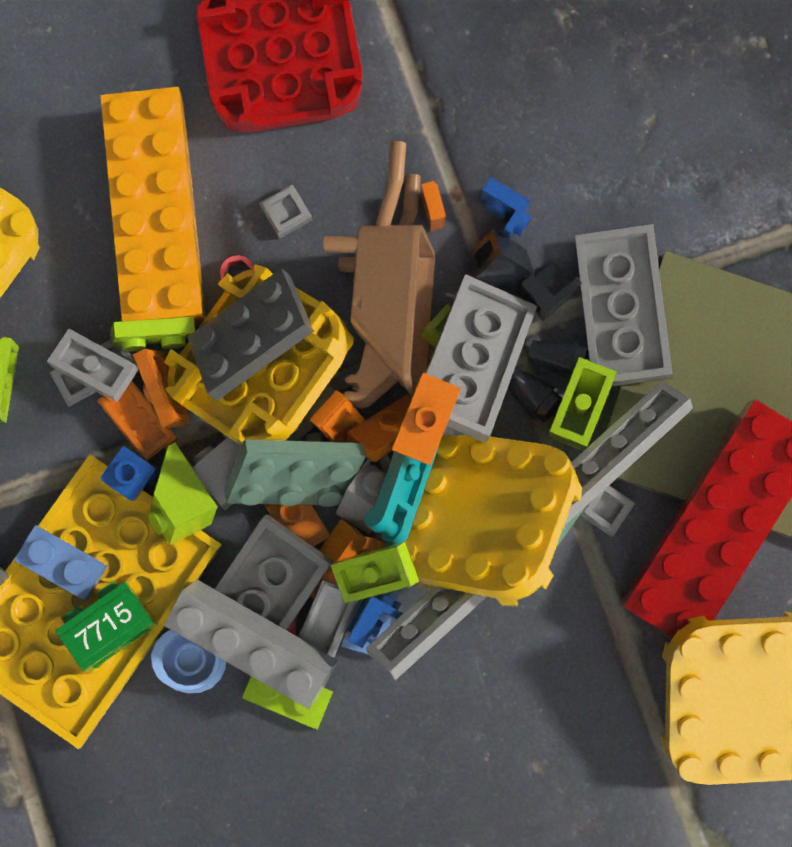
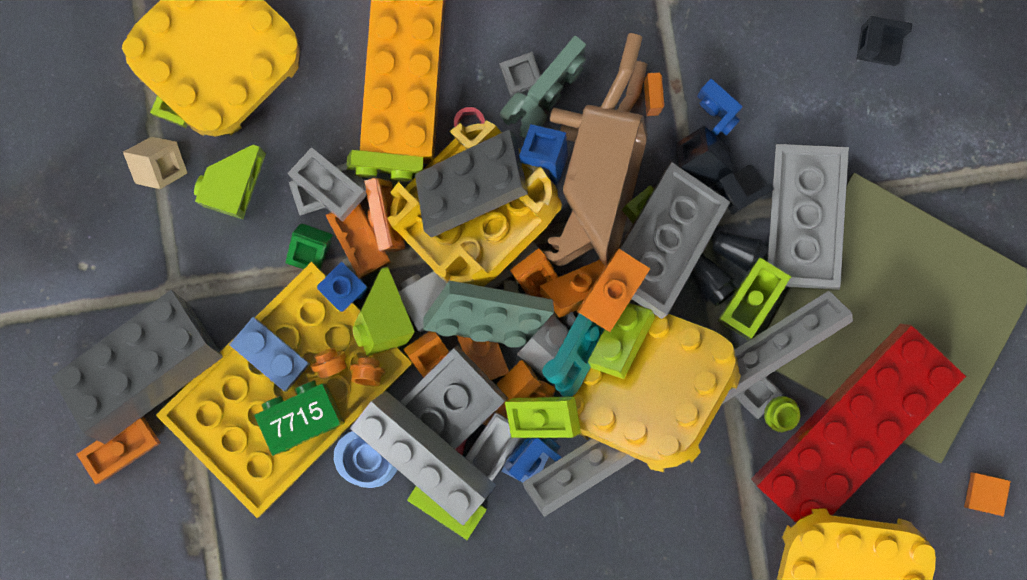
camera: 10 degrees right, 5 degrees up
none -> green slope [285,224,333,270]
none -> orange plate [311,347,347,378]
none -> orange plate [349,358,386,386]
none -> orange plate [404,331,449,378]
none -> sand green plate [500,36,586,138]
none -> blue panel [519,124,568,185]
none -> lime plate [588,303,655,379]
none -> lime plate [764,396,800,432]
none -> black panel [856,16,912,66]

